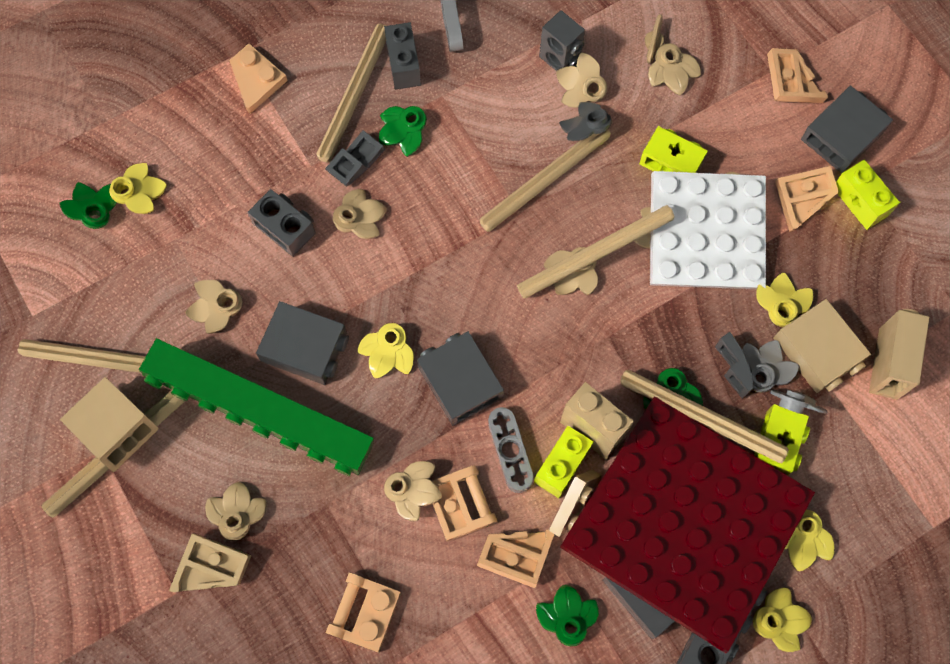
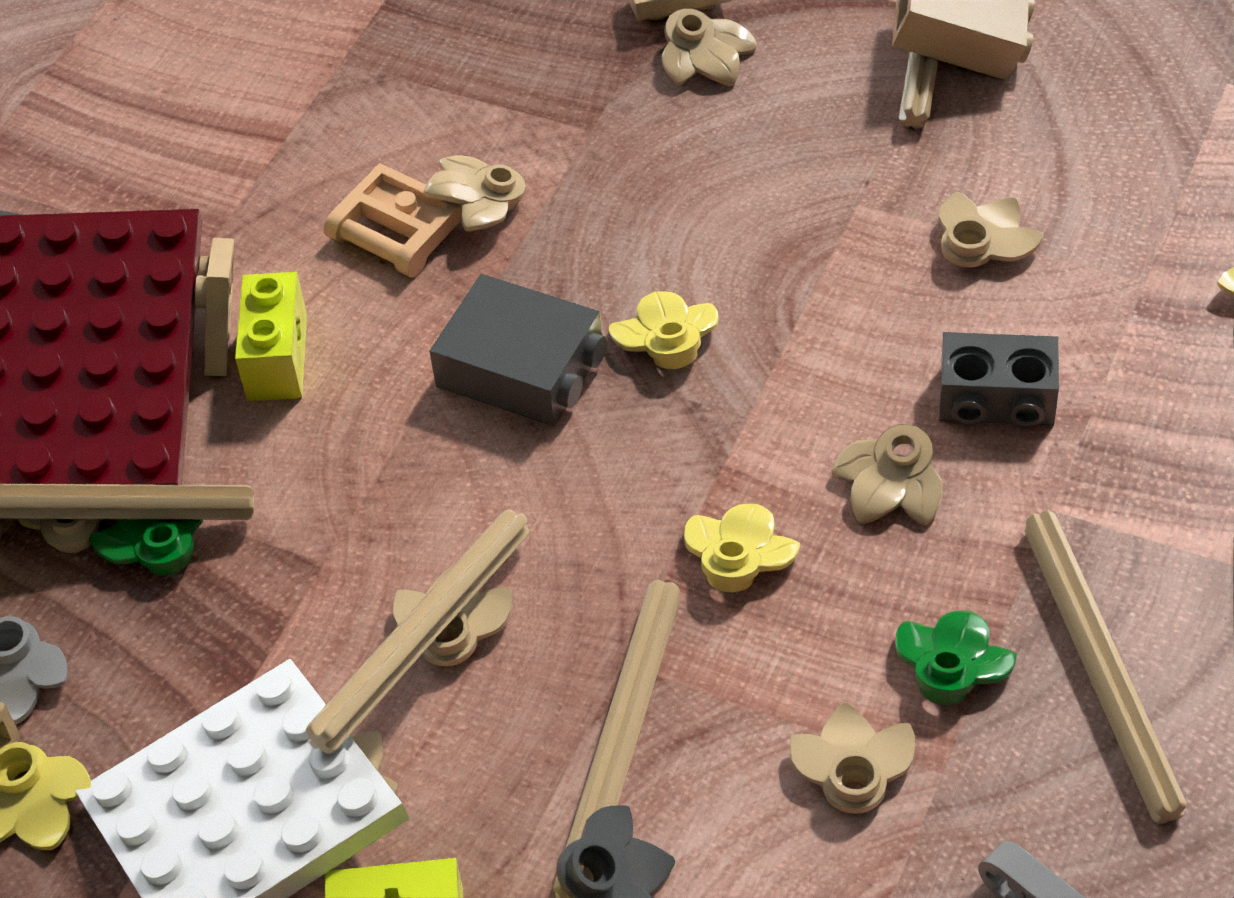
camera: 150 degrees right, 20 degrees down
tan axle [18,339,146,373] -> none
green brick [138,338,374,476] -> none
dark grey brick [256,301,349,385] -> none
dark grey slope [325,130,385,187] -> none
light nougat plate [326,573,401,653] -> none
dark grey brick [384,22,421,90] -> none
light nougat wing [477,529,554,588] -> none
light grey beam [488,407,533,493] -> none
green plate [536,584,599,647] -> none
tan brick [560,382,634,460] -> none
dark grey slope [715,332,753,399] -> none
none -> light yellow plate [684,504,800,592]
none -> tan plate [790,702,916,814]

